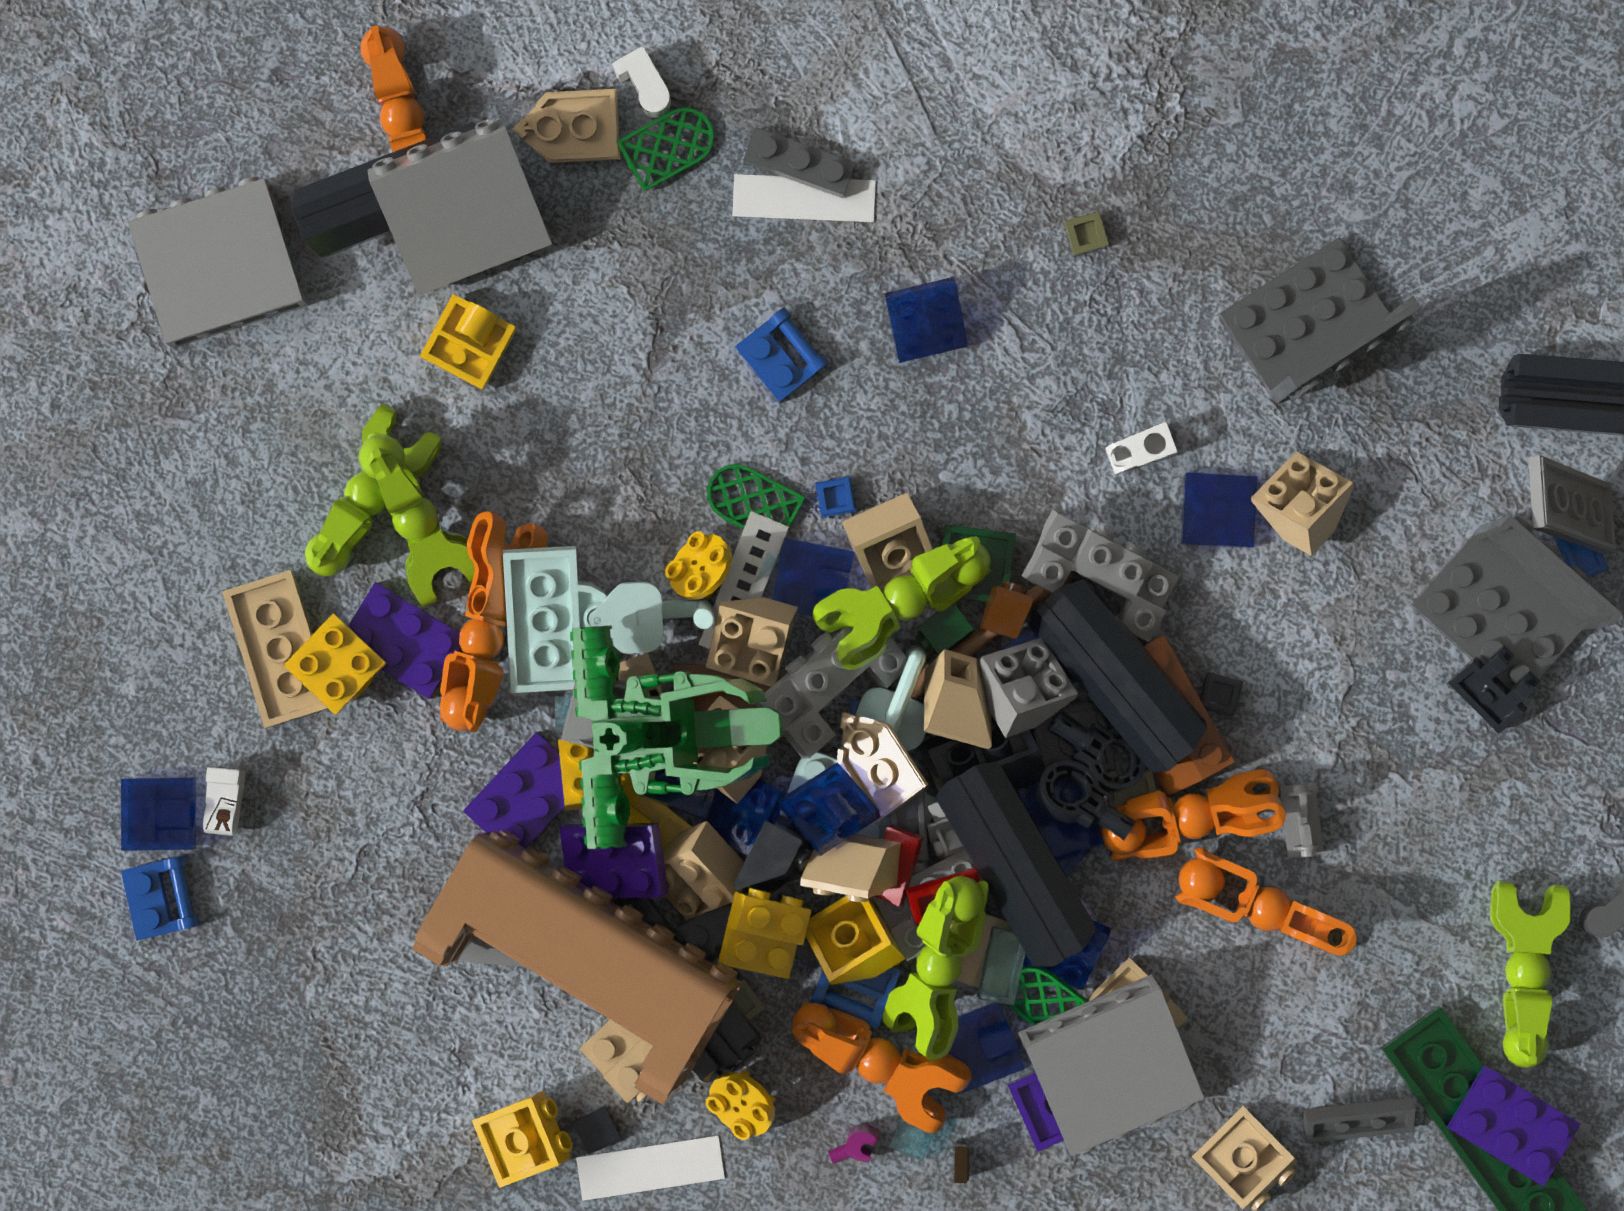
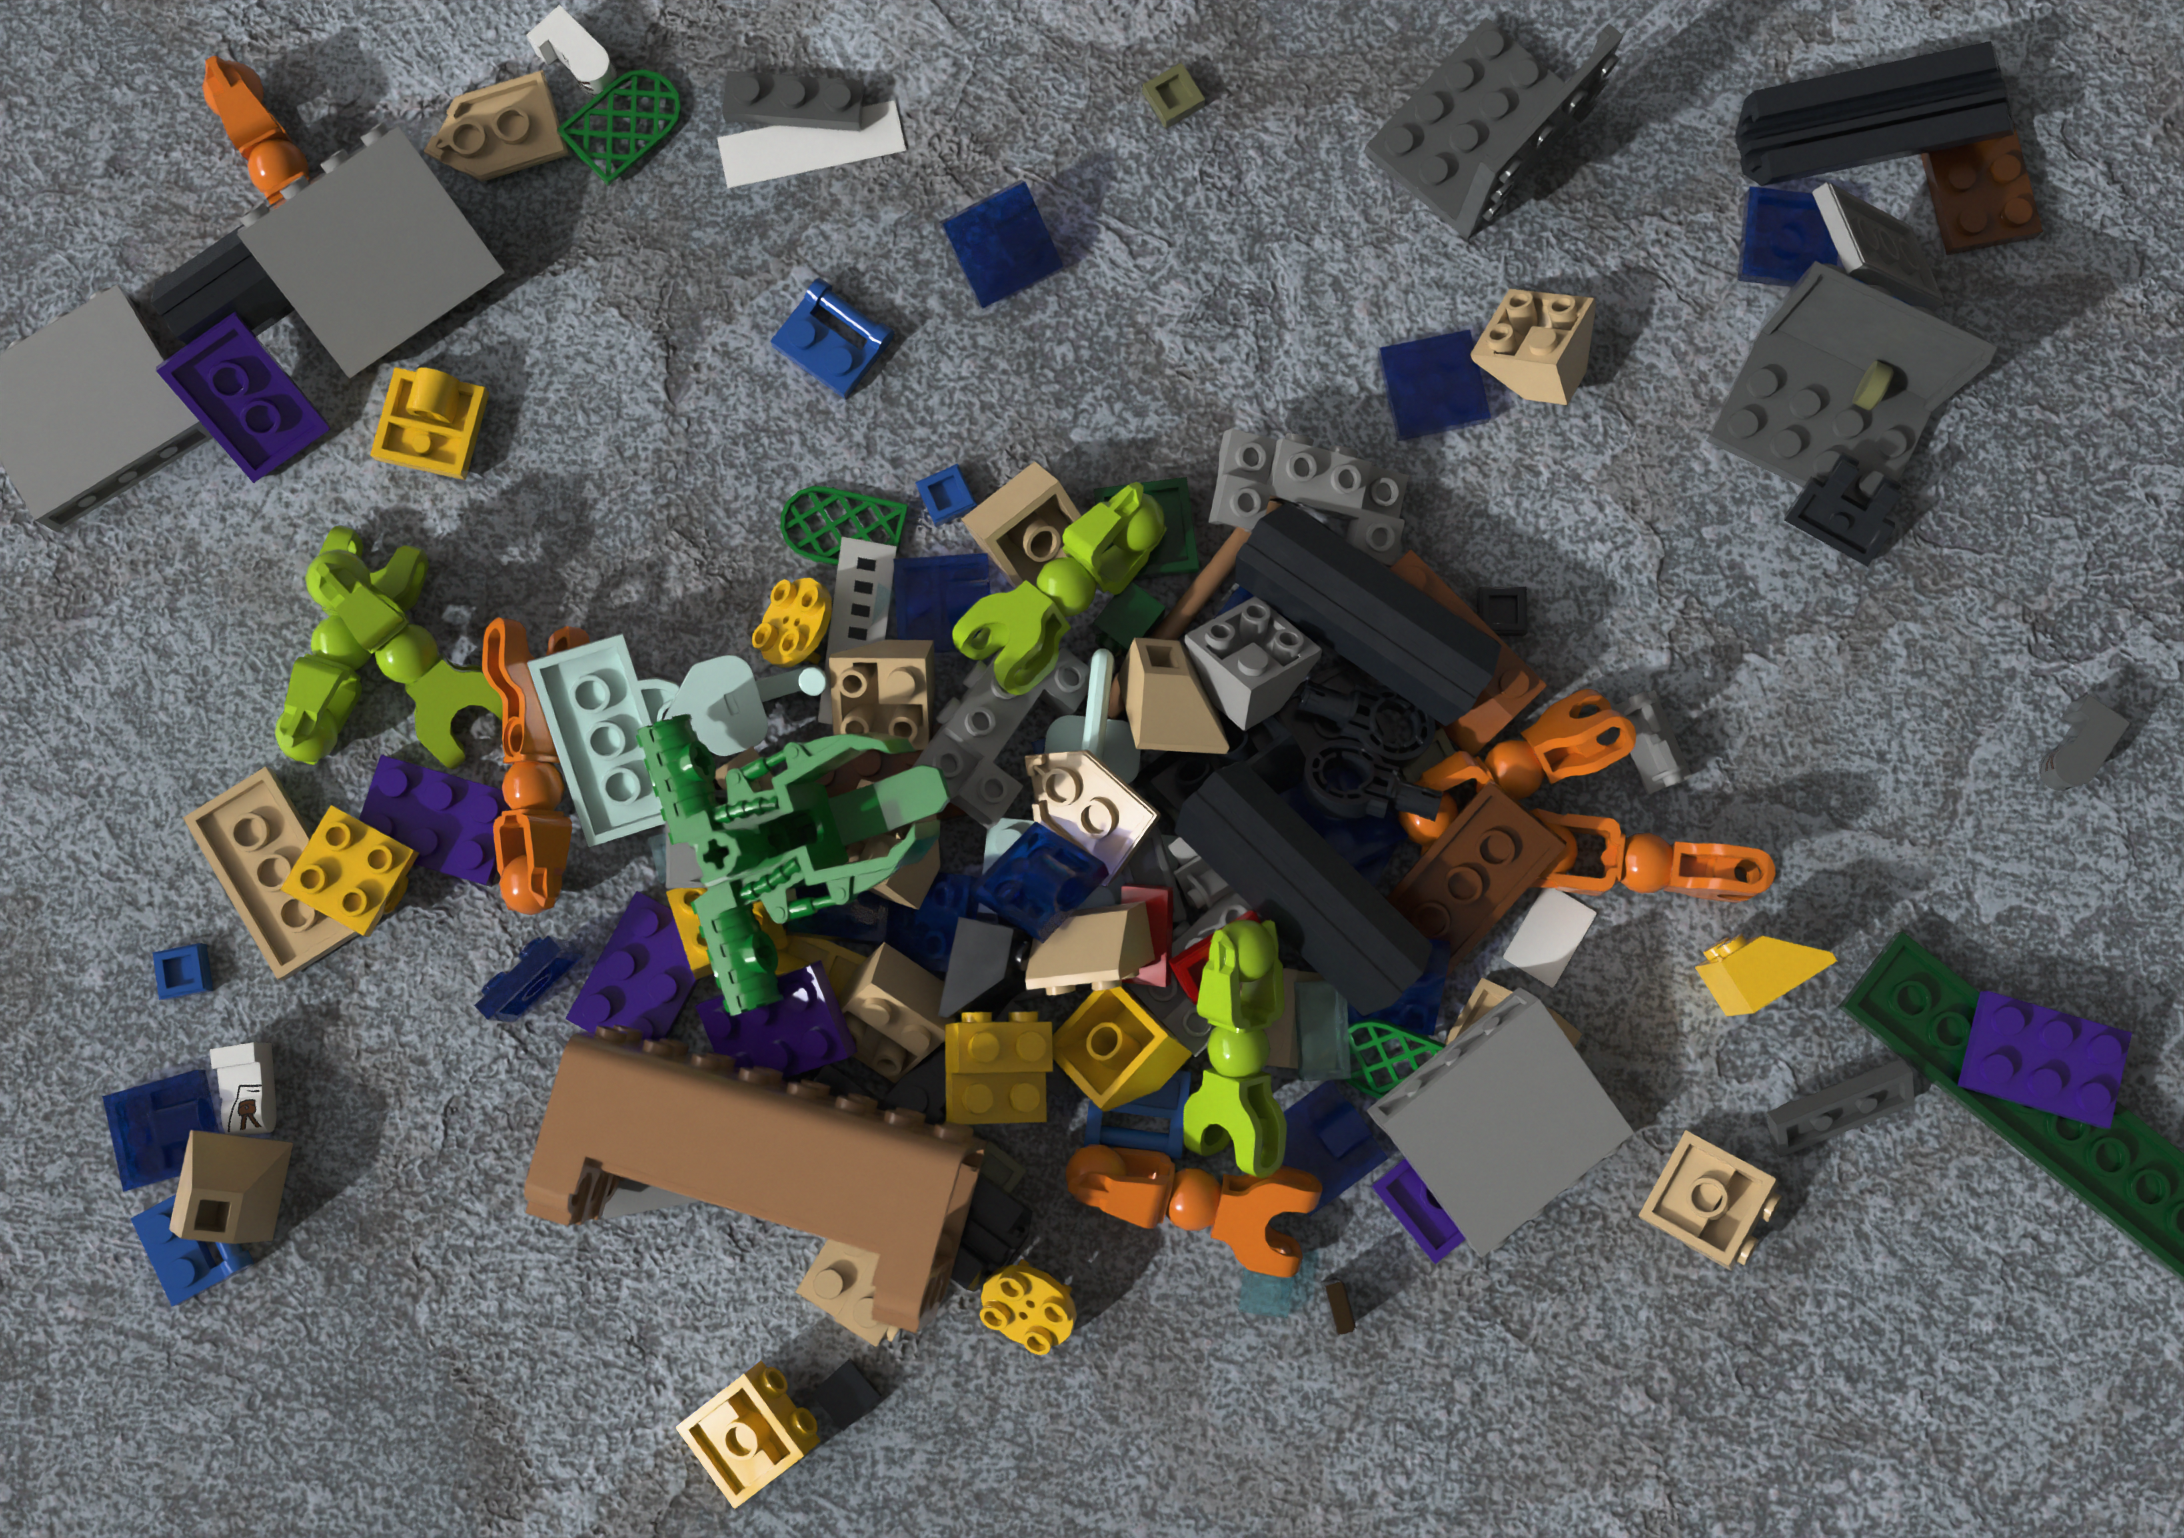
camera: 15 degrees left, 5 degrees down
white sticker [576,1136,725,1201] -> none
magenta piece [828,1124,880,1164] -> none
reddish brown slope [979,582,1034,639] -> none
white leg [1105,422,1177,475] -> none
lime piece [1490,880,1570,1068] -> none
none -> blue tile [152,943,213,1000]
none -> dark purple plate [156,311,330,483]
none -> tan slope [169,1130,293,1244]
none -> clear blue plate [474,935,584,1023]
none -> reddish brown plate [1385,778,1566,989]
none -> white sticker [1503,888,1597,988]
none -> yellow slope [1695,934,1837,1016]
none -> clear blue plate [1737,186,1838,287]
none -> olive tile [1853,360,1894,411]

